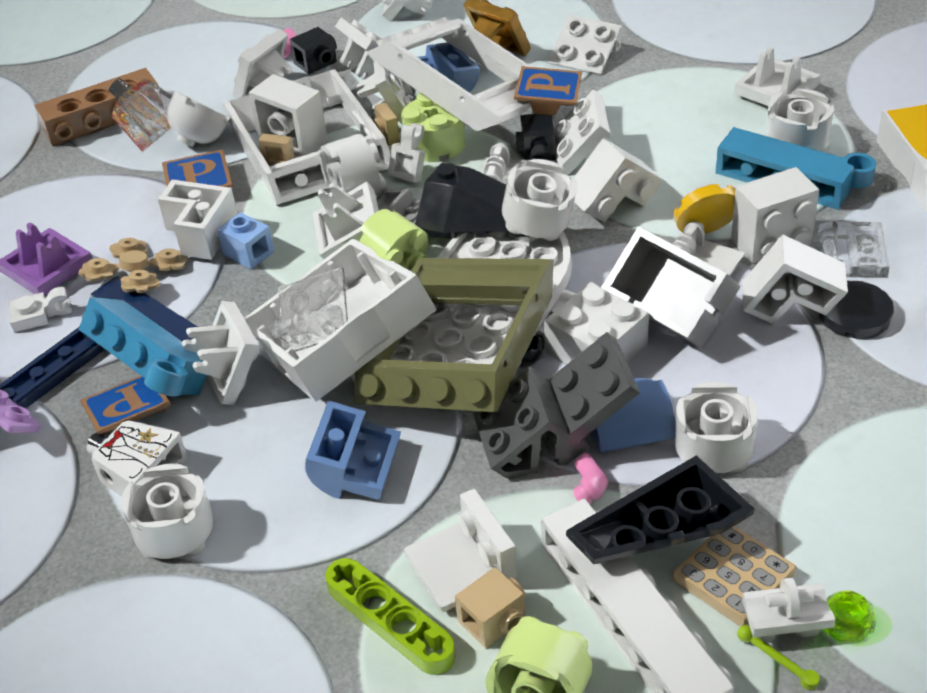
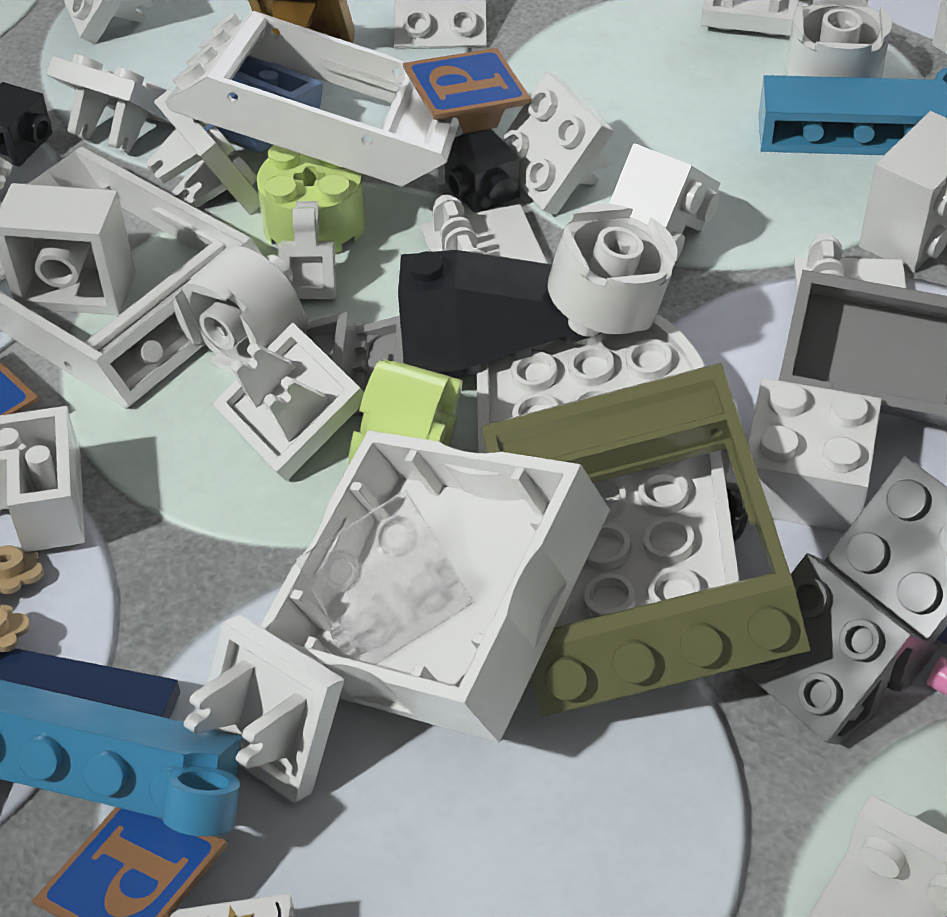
camera: 30 degrees left, 5 degrees up
light blue brick [217,212,274,270] -> none
tan plate [258,133,295,166] -> none
medium blue brick [305,401,401,500] -> none
tan plate [373,102,400,146] -> none
yellow tile [673,184,735,234] -> none

